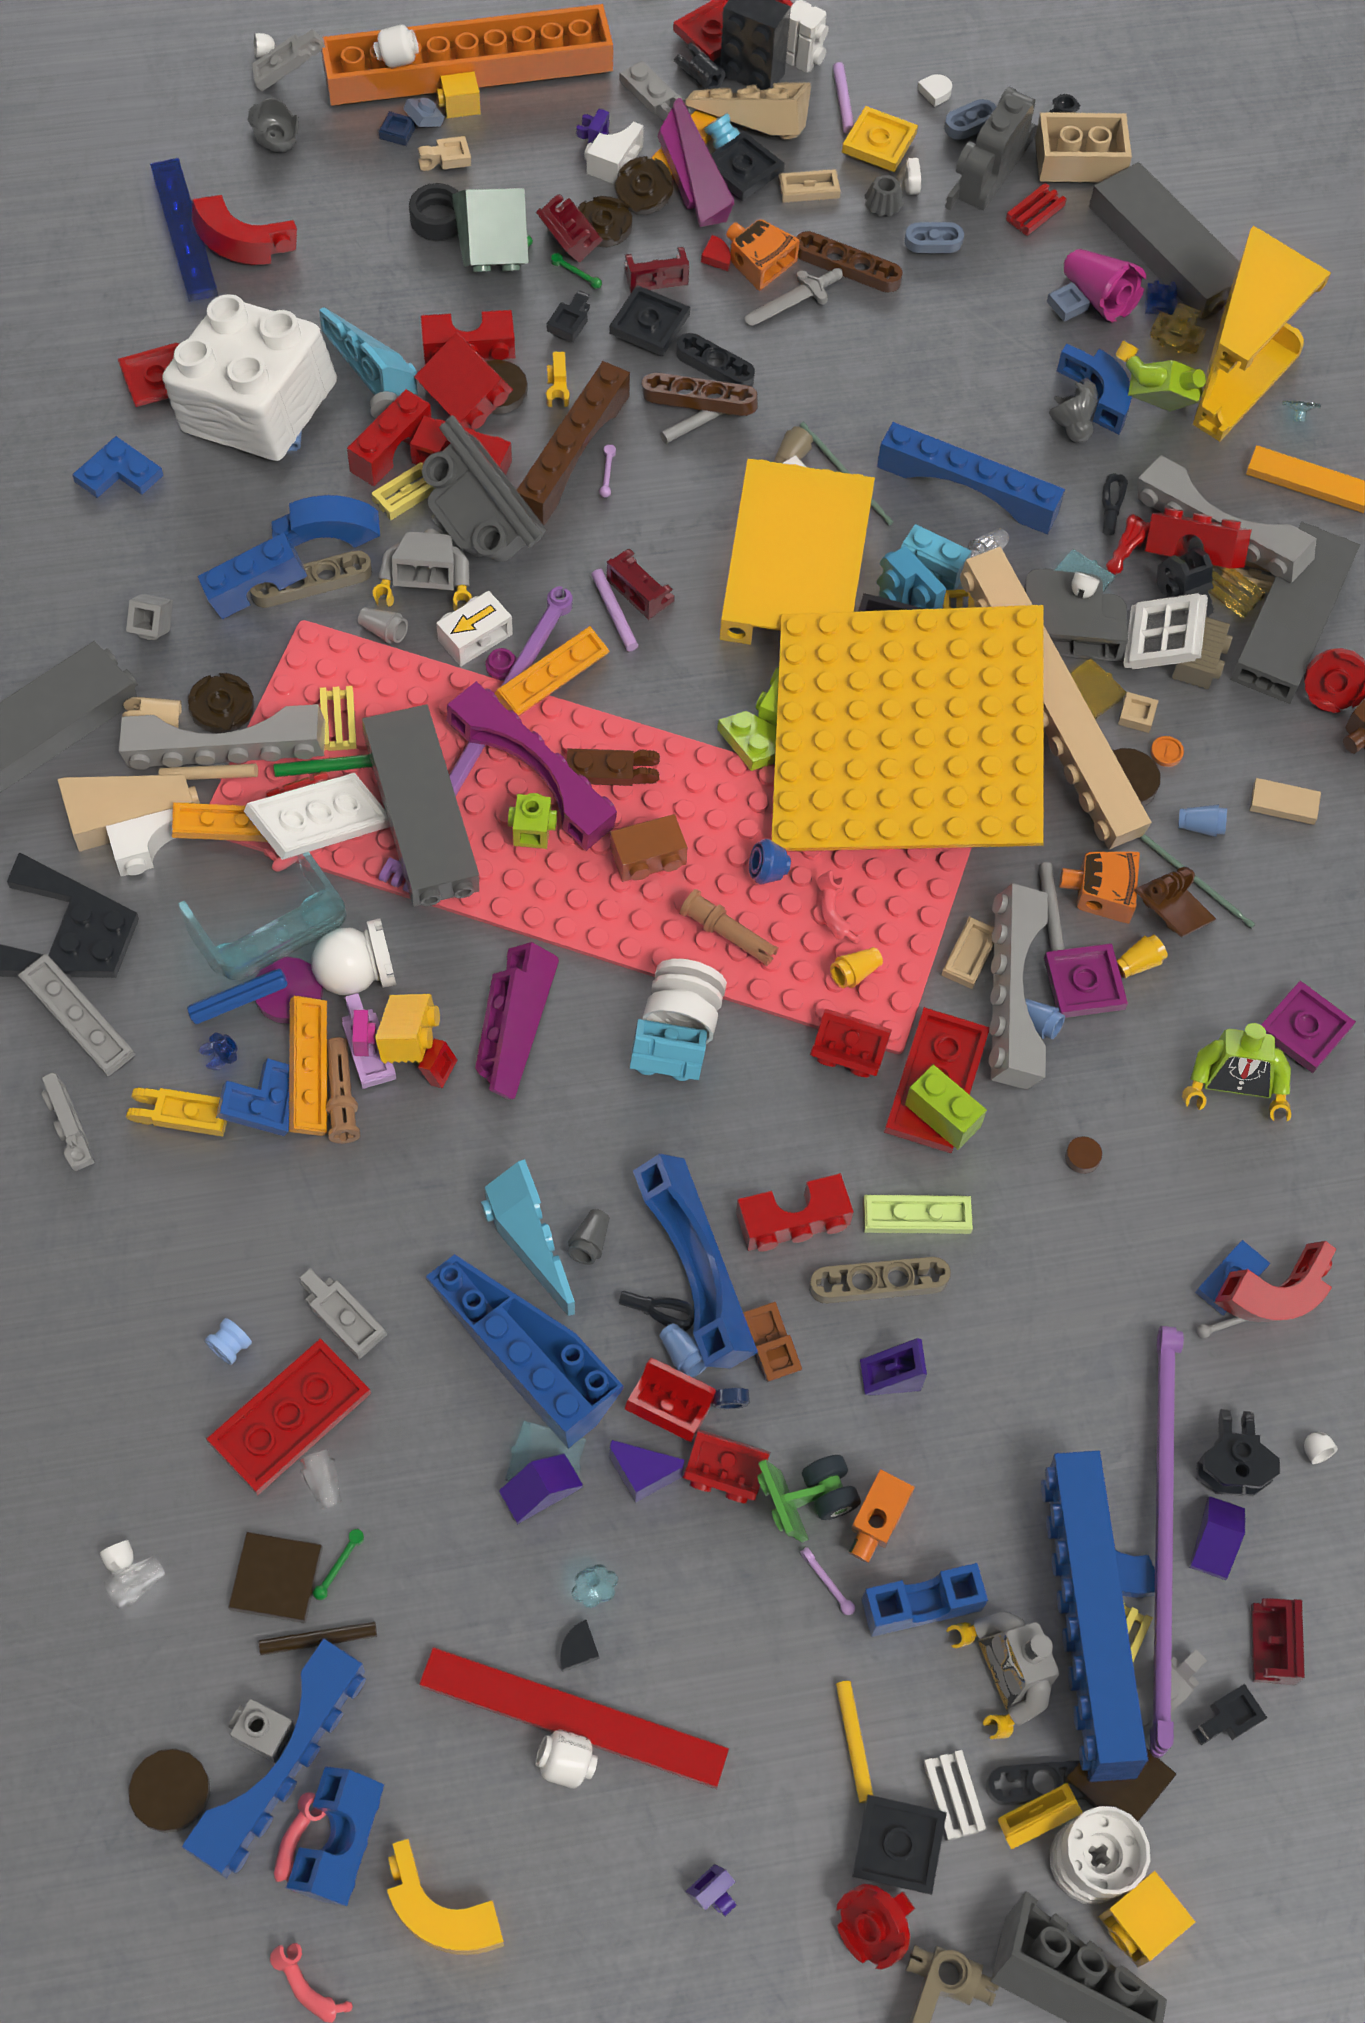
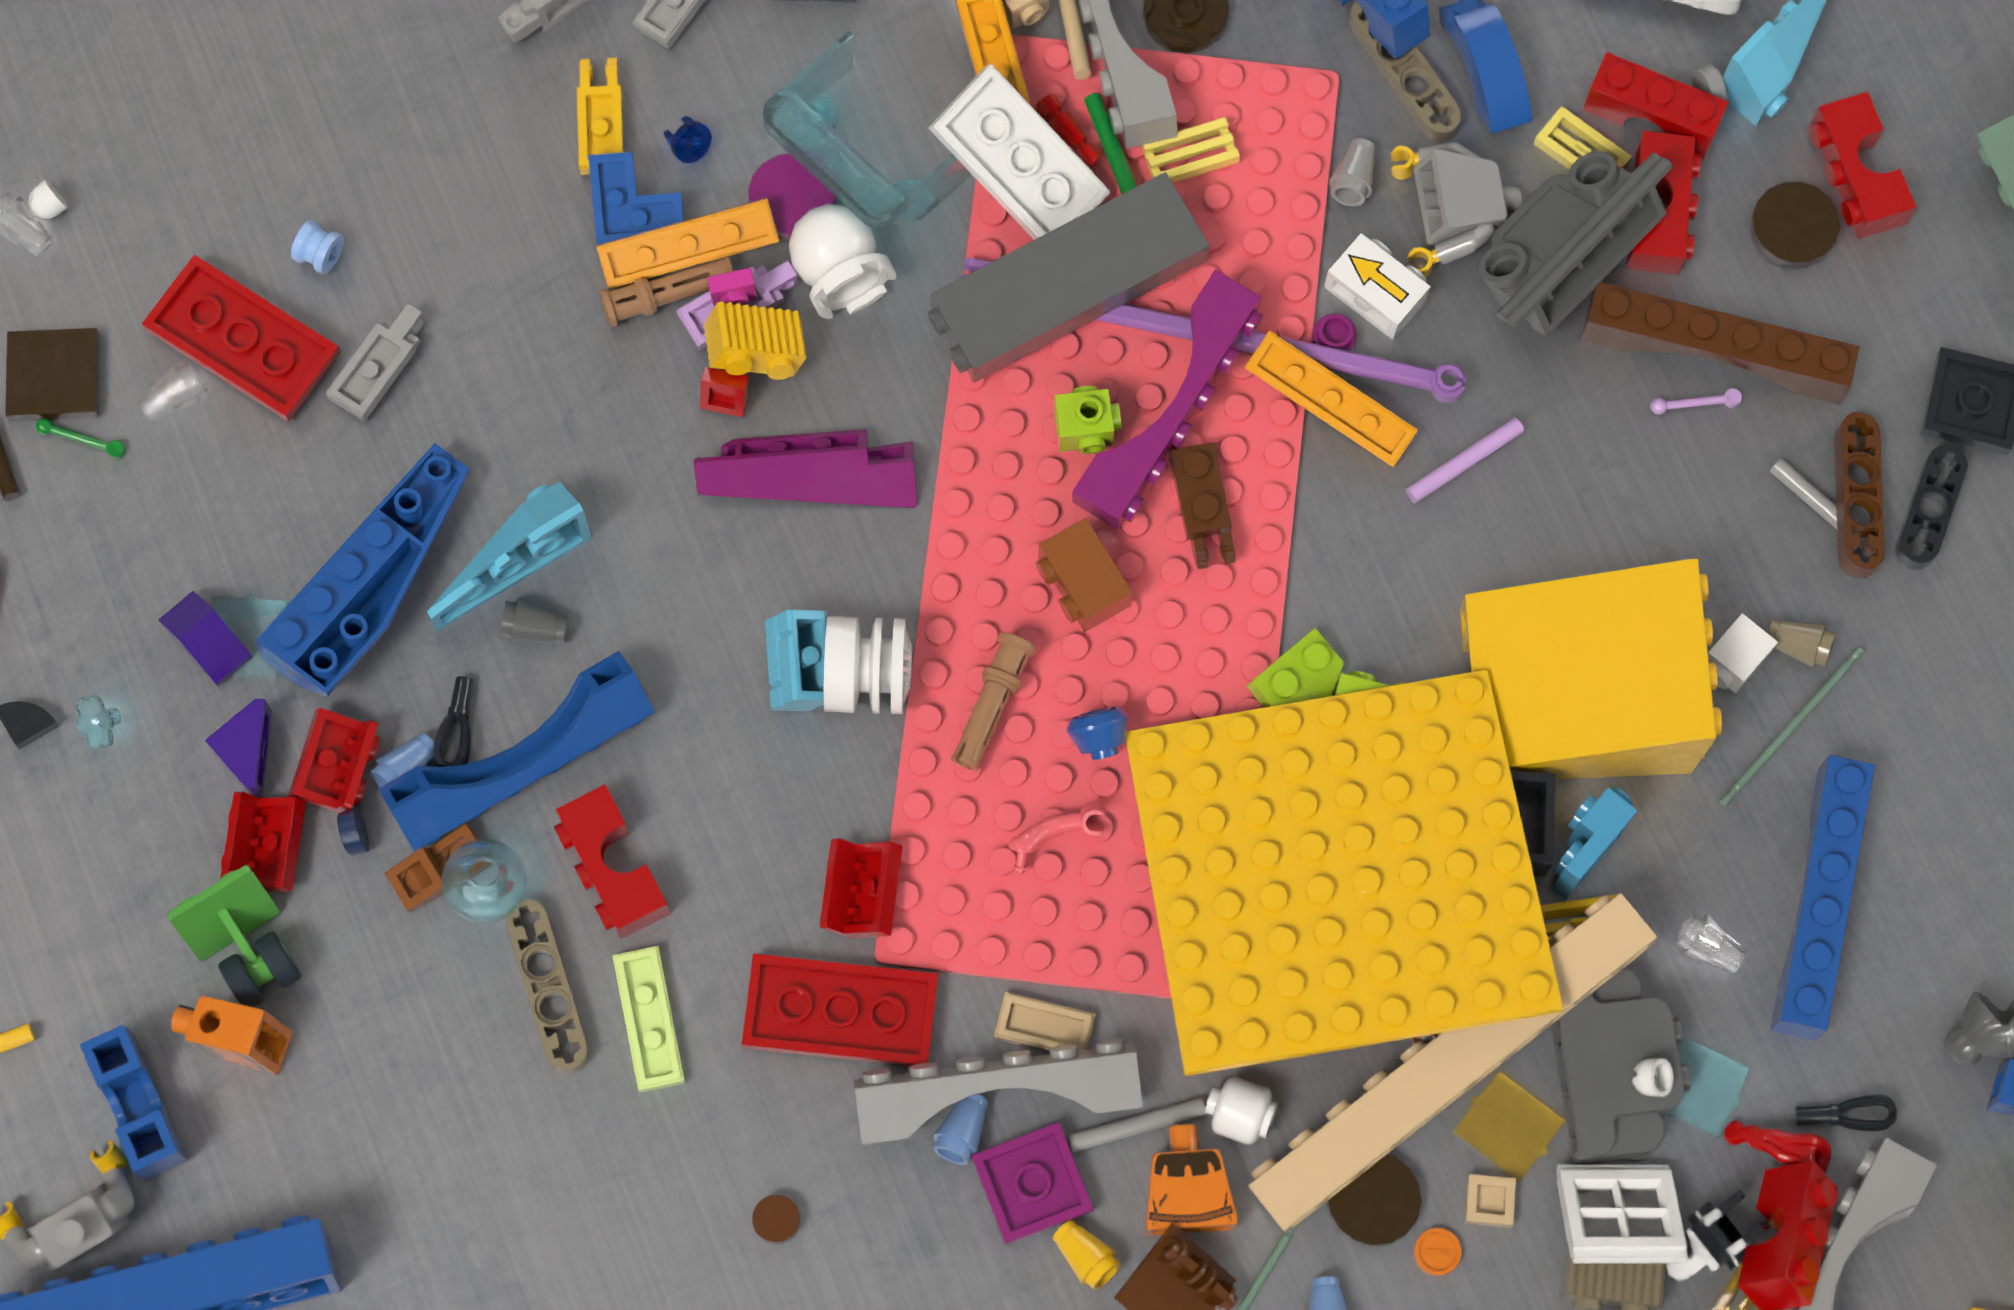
camera: 80 degrees right, 10 degrees up
blue axle [187,969,288,1024] -> none
red brick [414,332,513,430] -> none
black plate [546,290,590,343] -> none
yellow plate [546,352,570,407] -> none
dark red hinge [607,549,675,620] -> none
lavender hinge [800,1547,855,1615] -> none
yellow cone [830,947,883,988] -> none
dark purple slope [860,1338,927,1396] -> none
medium azure brick [901,524,972,590] -> none
lime brick [905,1064,987,1150] -> none
none -> clear light blue piece [442,839,527,923]
none -> white head [1205,1076,1278,1145]

